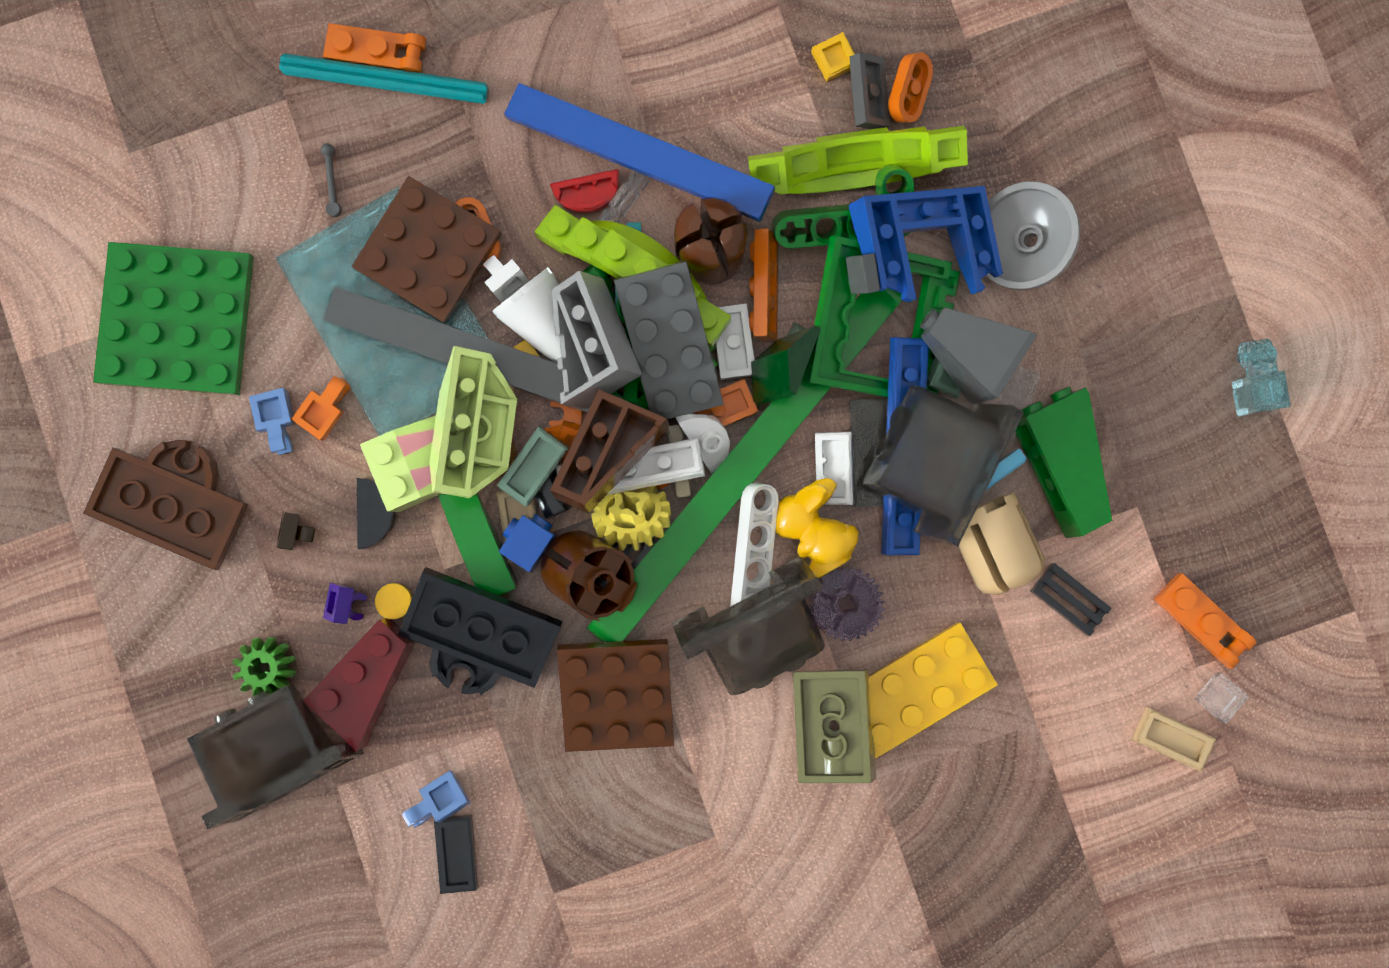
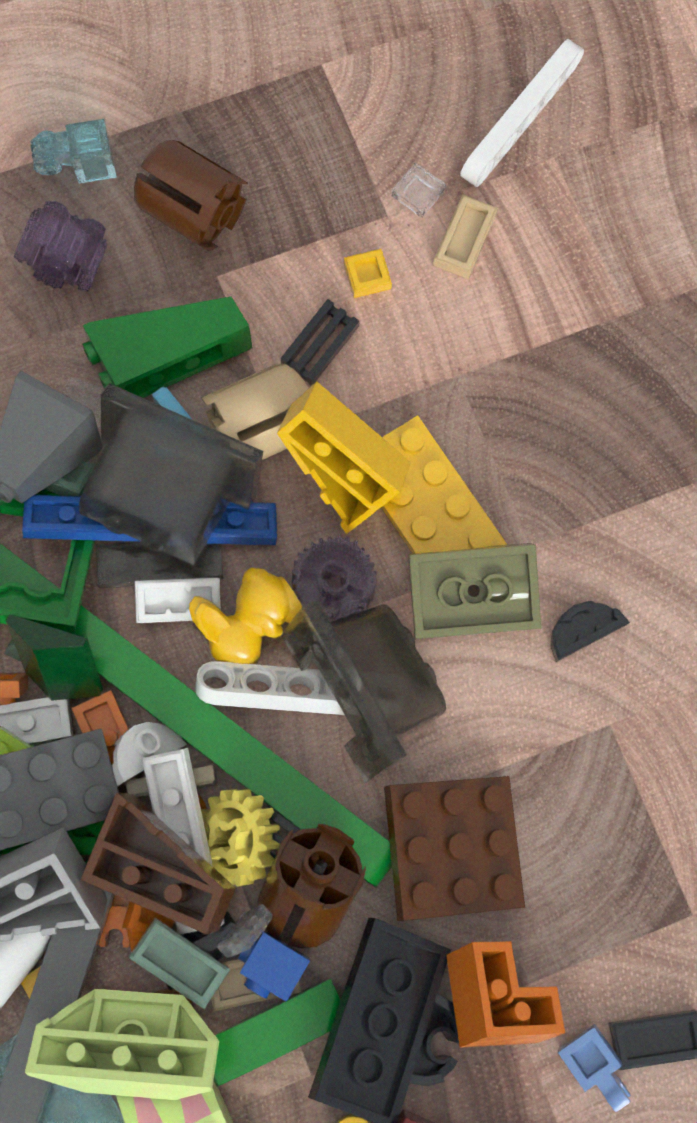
camera: 100 degrees left, 10 degrees down
orange plate [1154,573,1257,669] -> none
none -> clear purple brick [14,201,107,292]
none -> reddish brown cylinder [134,140,248,251]
none -> clear tile [217,904,273,958]
none -> yellow wedge [277,381,411,534]
none -> yellow tile [344,248,392,298]
none -> orange brick [446,941,565,1047]
none -> white beam [460,39,584,187]
none -> black tile [551,601,630,663]

